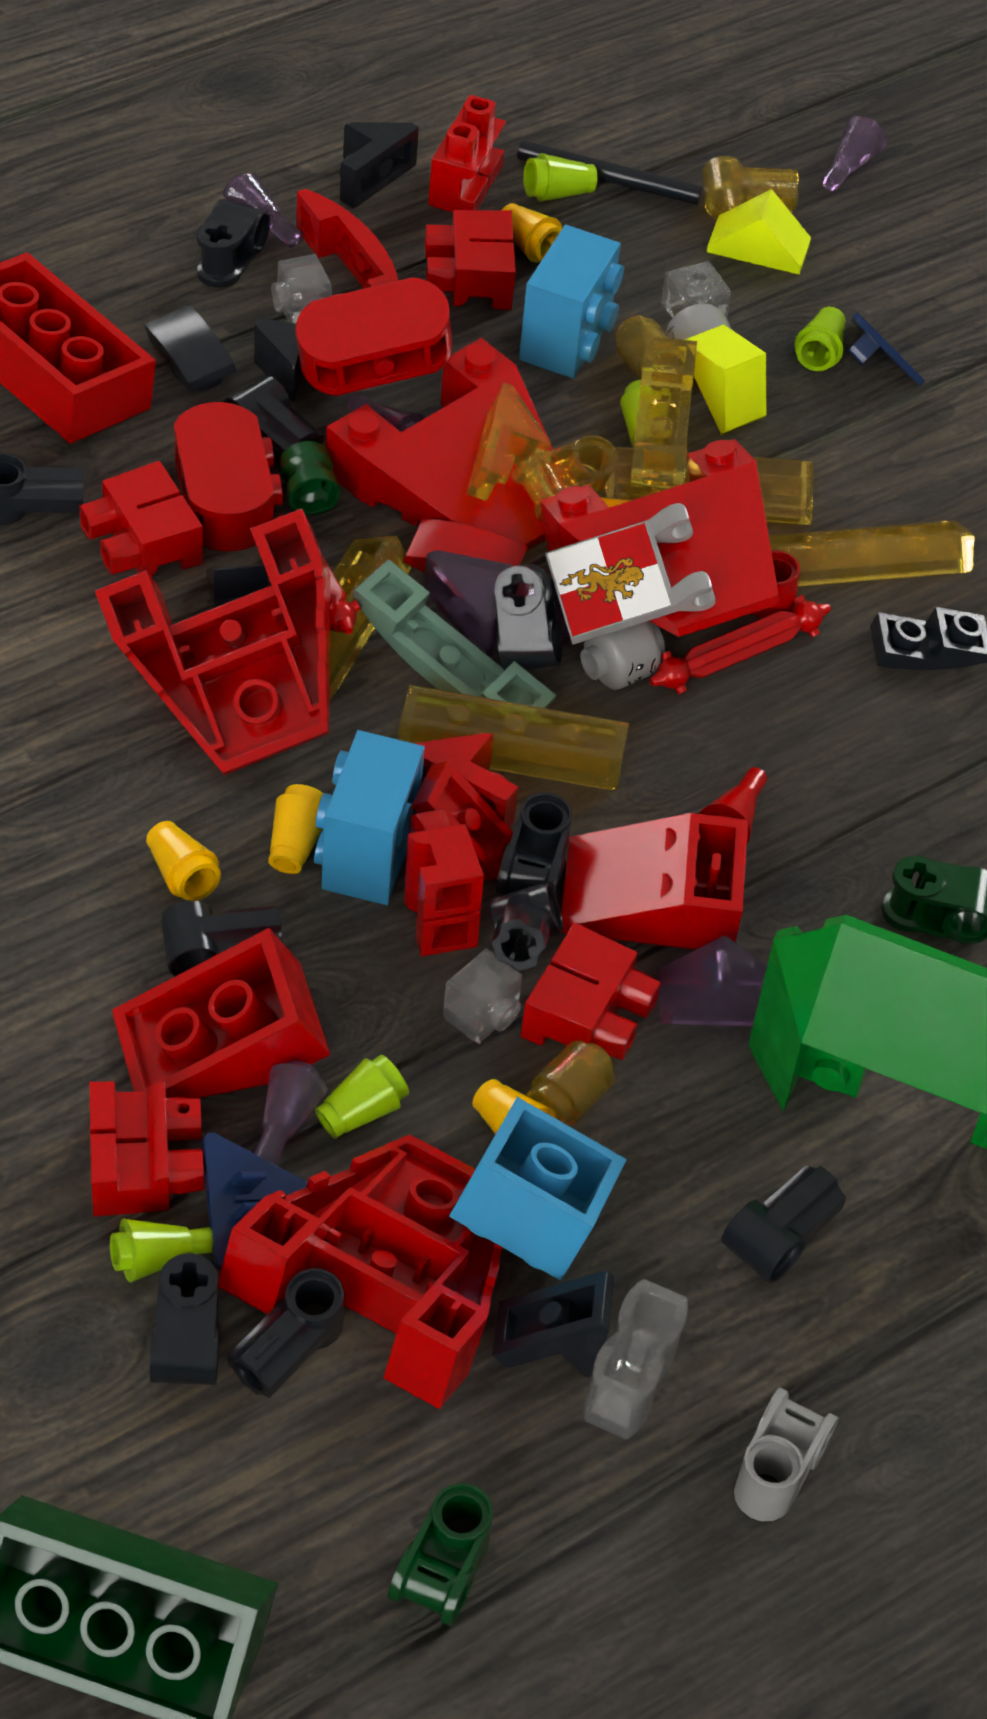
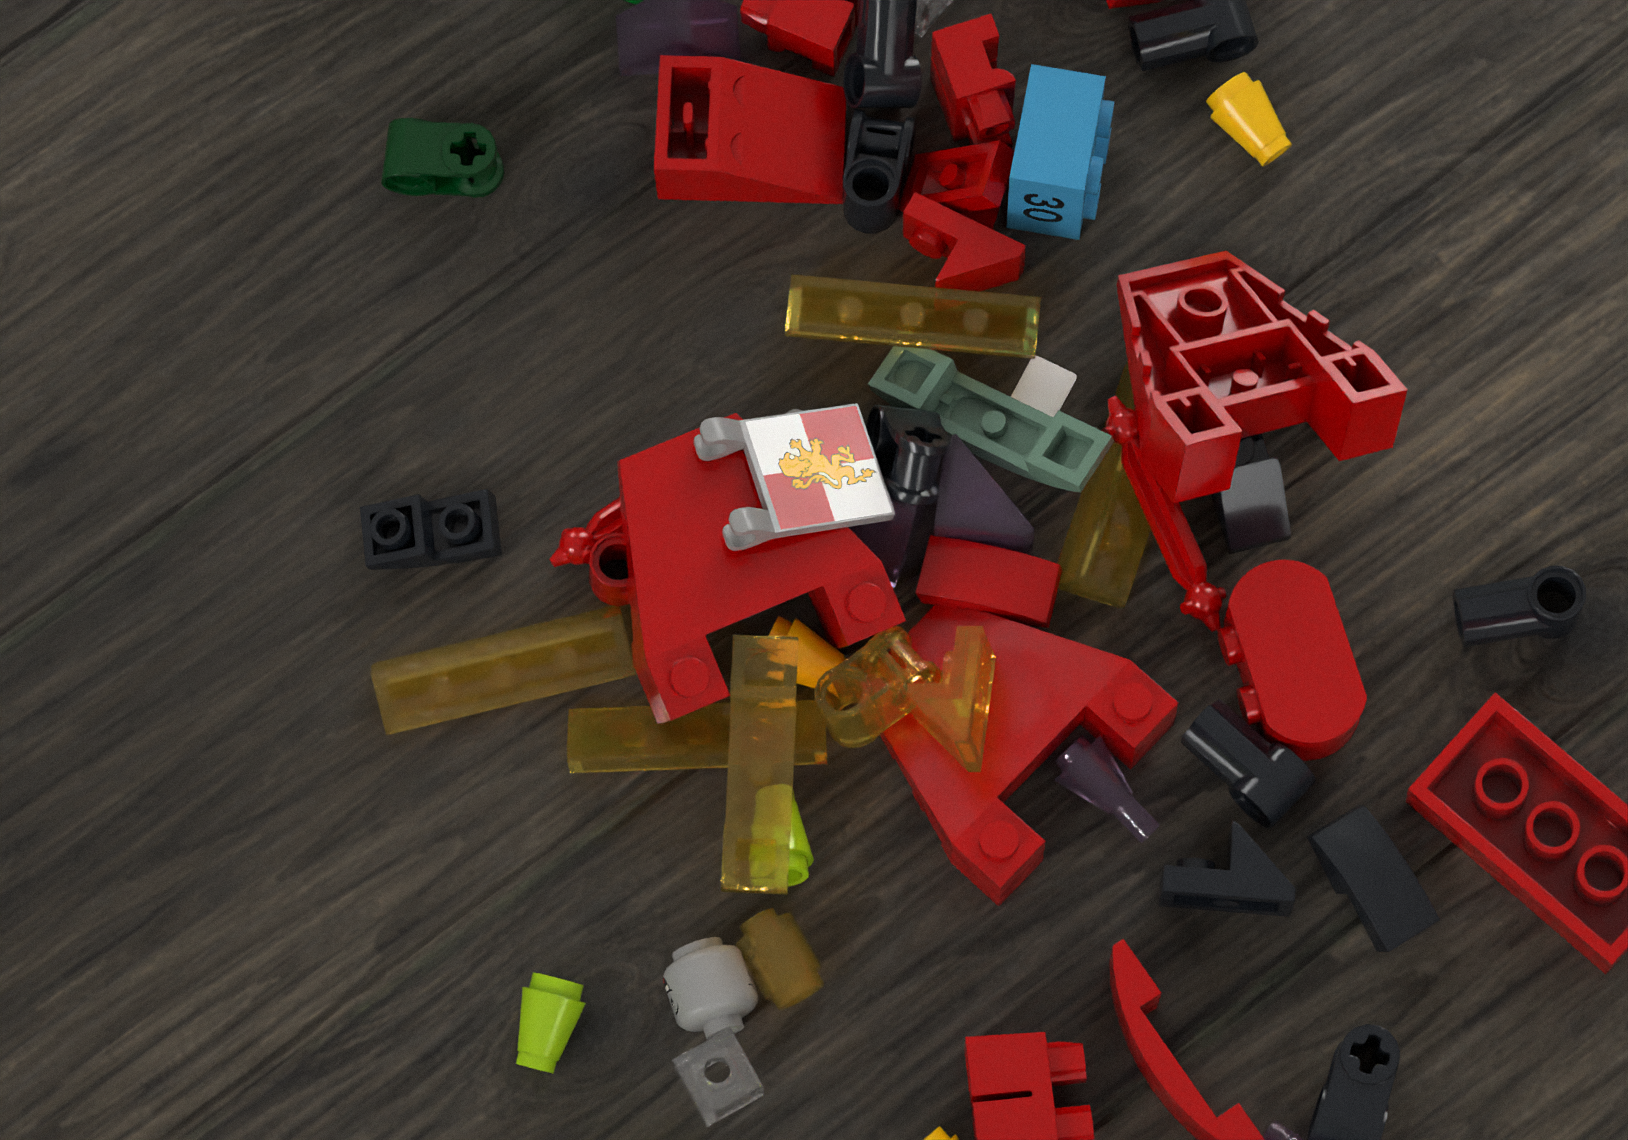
camera: 175 degrees left, 20 degrees up
red hips [79,460,203,577] -> none
yellow cone [268,784,324,874] -> none
clear plate [271,254,332,323] -> none
dark green wheel [279,441,341,516] -> none
red brick [296,277,452,396] -> none
dark azure brick [519,224,624,379] -> none
neon yellow slope [679,324,766,435] -> none
red cone [699,767,767,844] -> none
dark blue piece [848,312,925,386] -> none
none -> white sticker [1011,356,1077,417]

